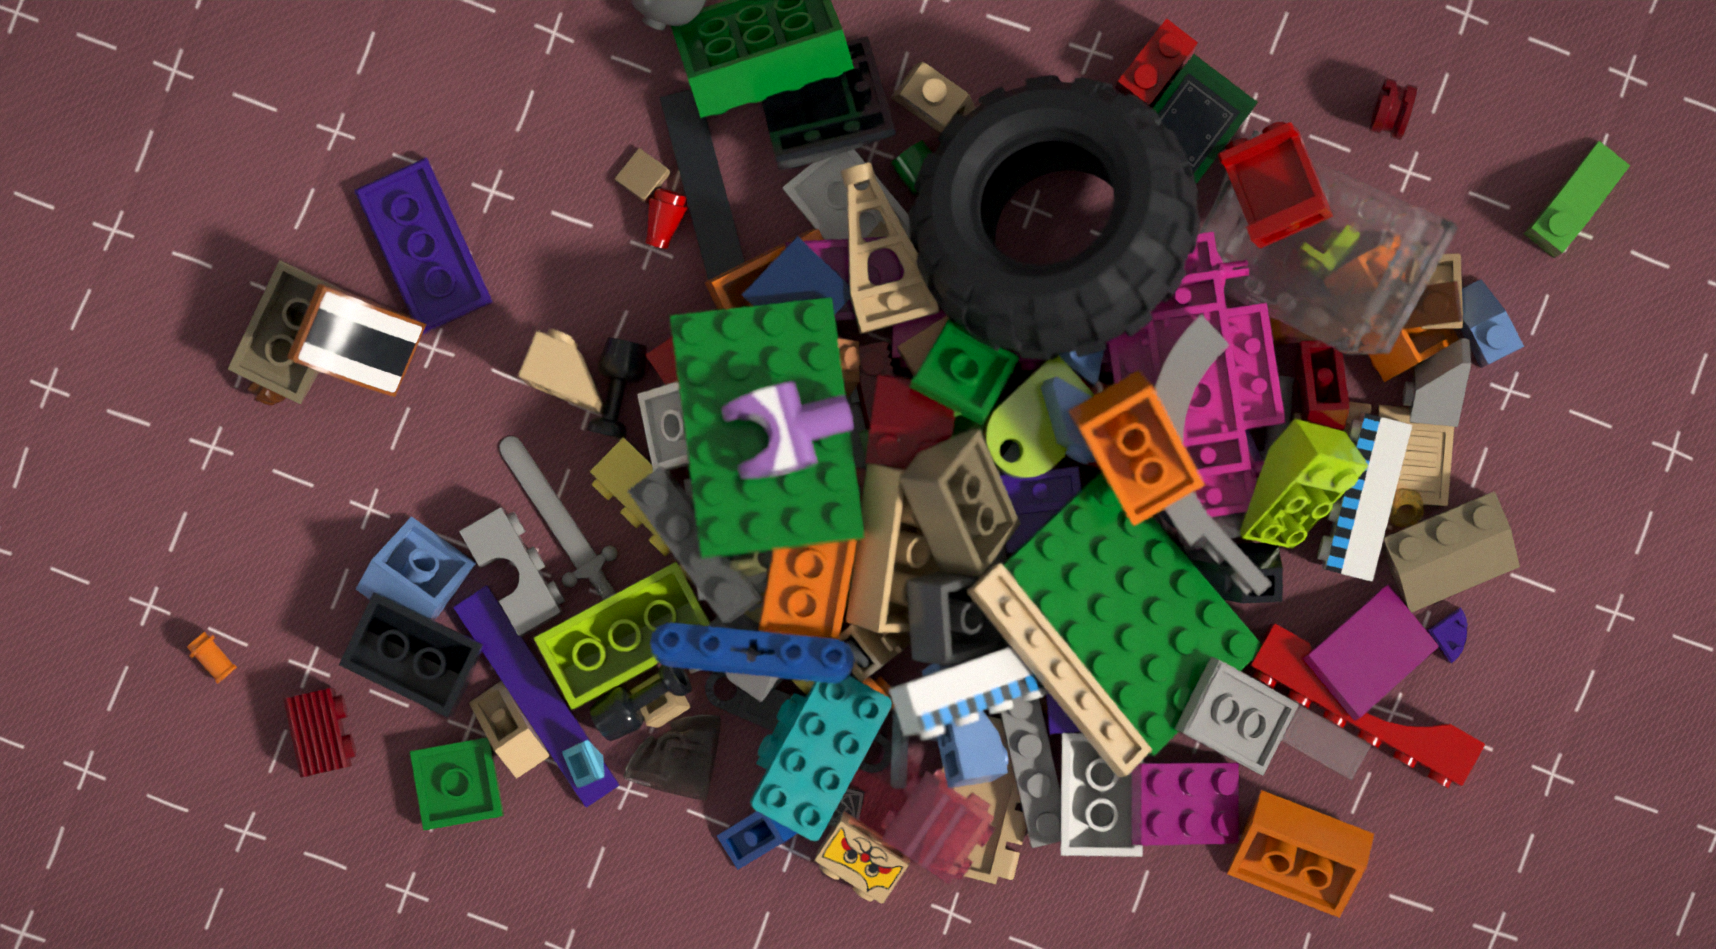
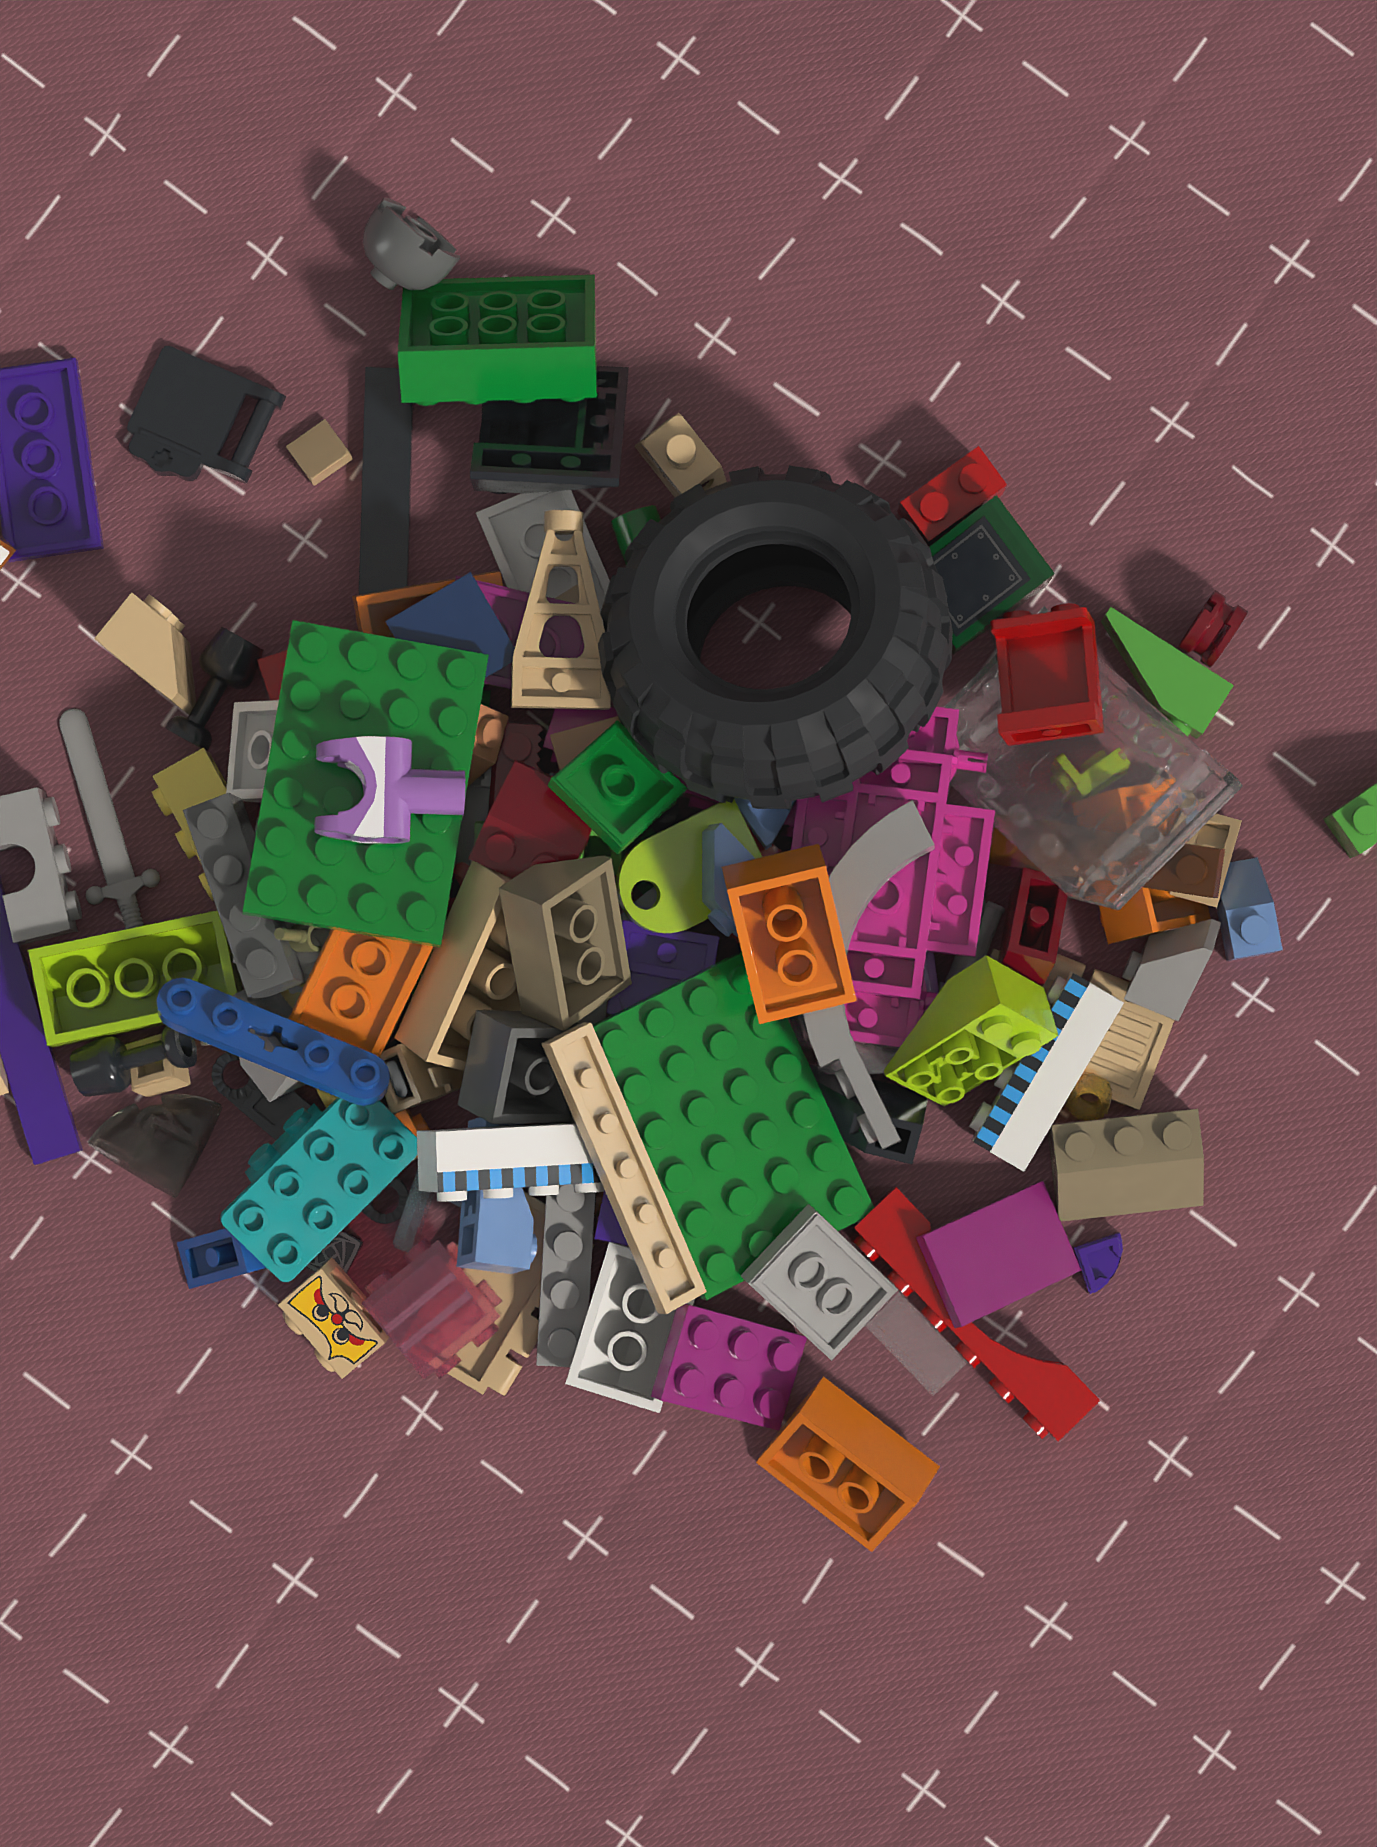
camera: 15 degrees right, 0 degrees up
medium azure slope [562,740,604,788] -> none
red cone [645,188,688,249] -> none
none -> black piece [127,346,286,484]
none -> bright green slope [1101,607,1234,740]

